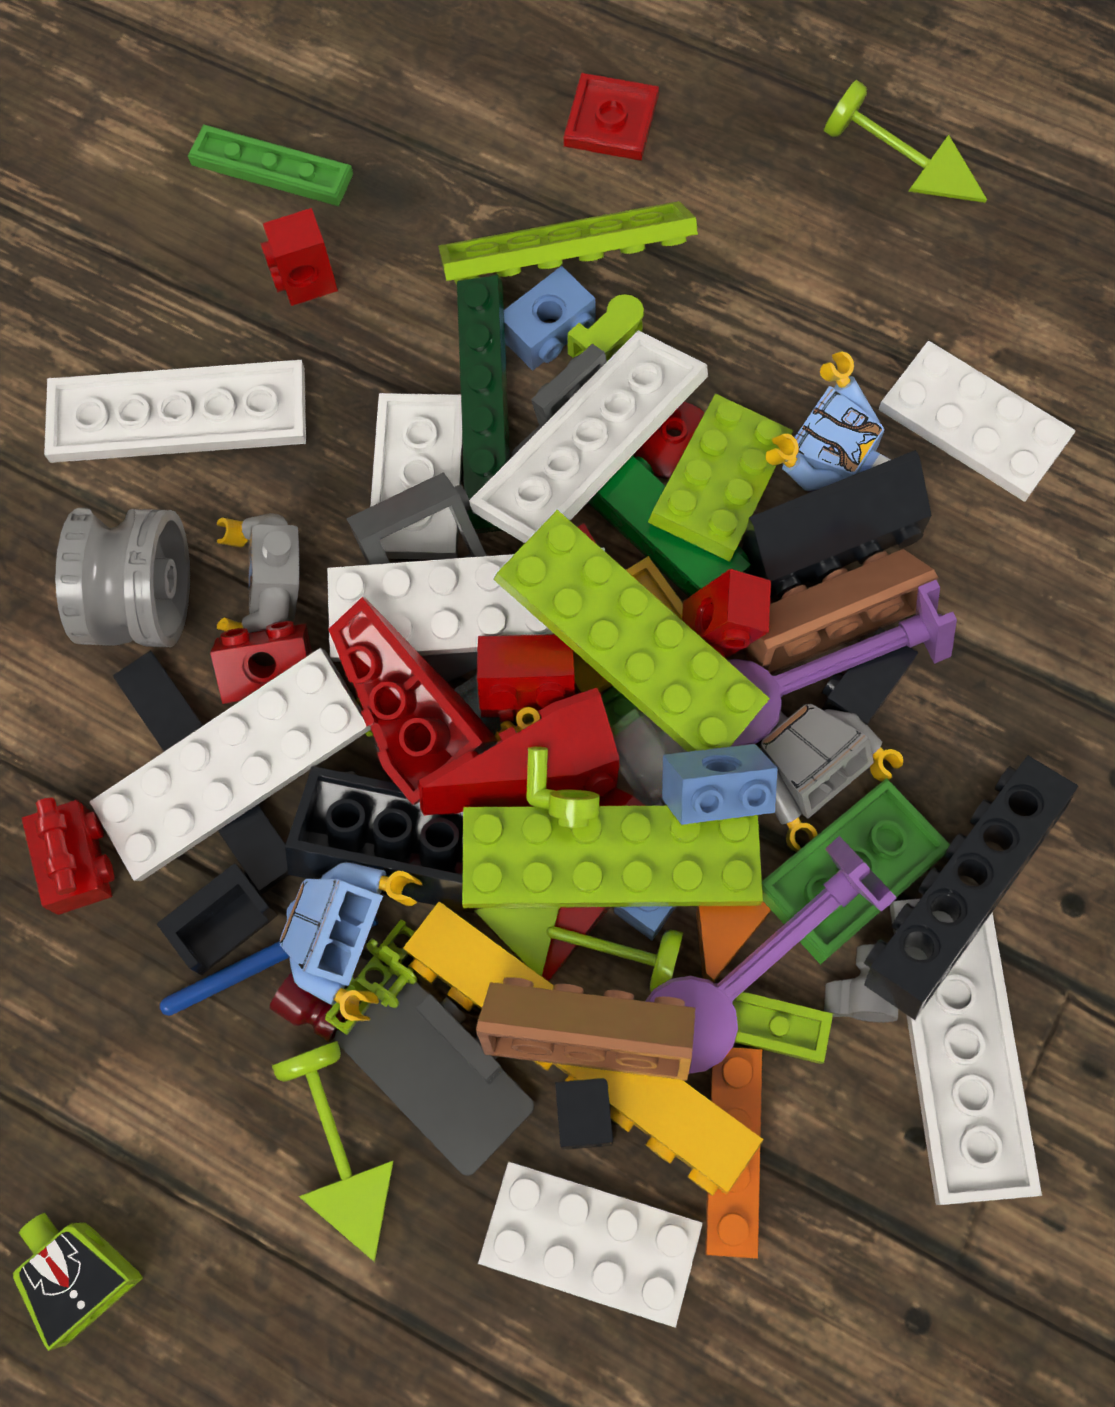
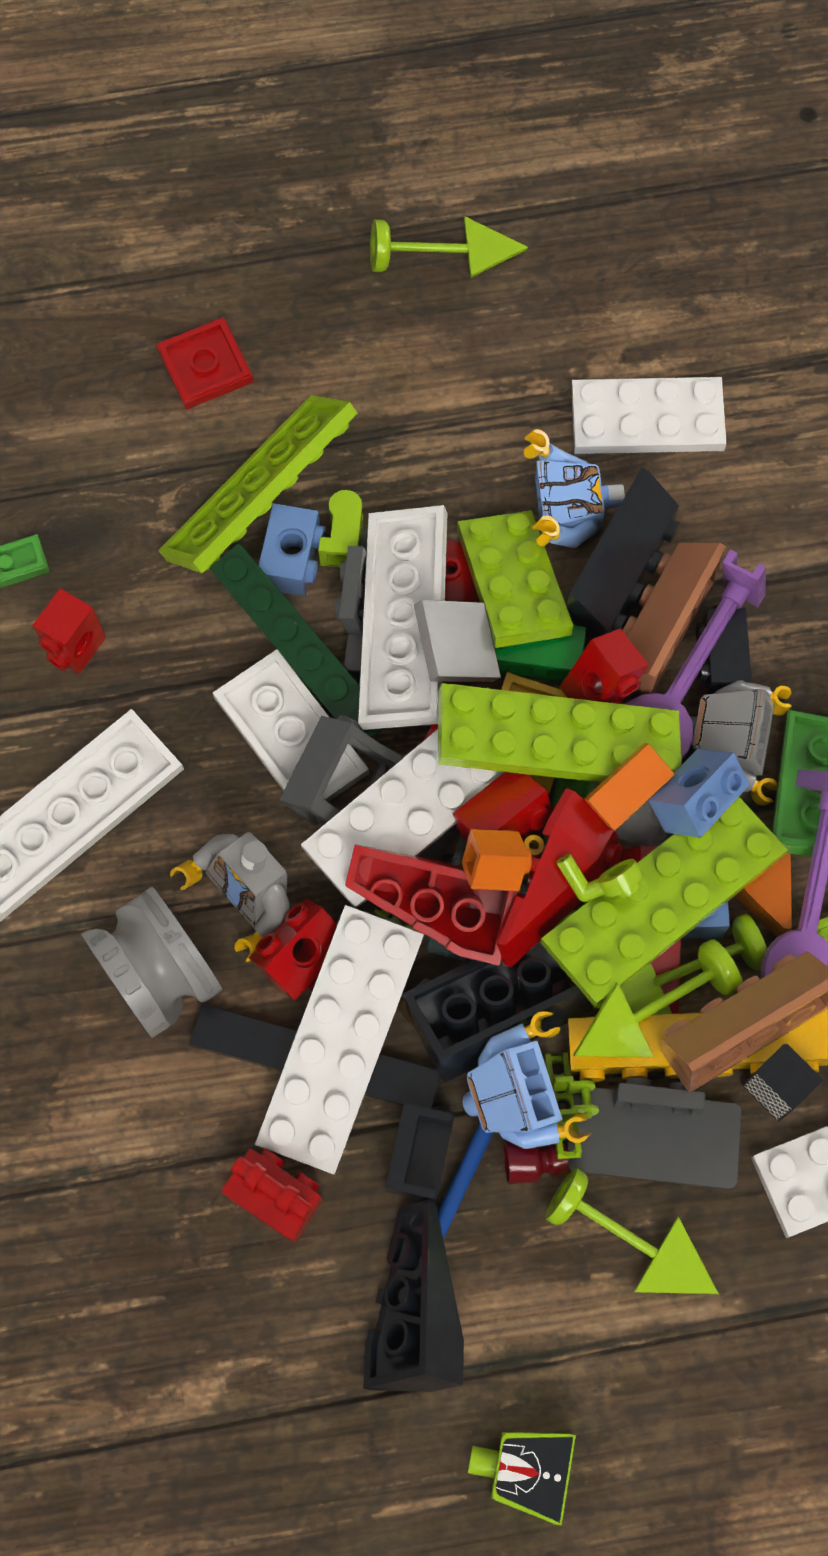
camera: 40 degrees left, 0 degrees up
none -> black wedge [363,1199,464,1392]
none -> light grey tile [414,600,501,682]
none -> orange brick [461,829,532,891]
none -> lime piece [573,939,743,1057]
none -> orange tile [584,743,675,831]

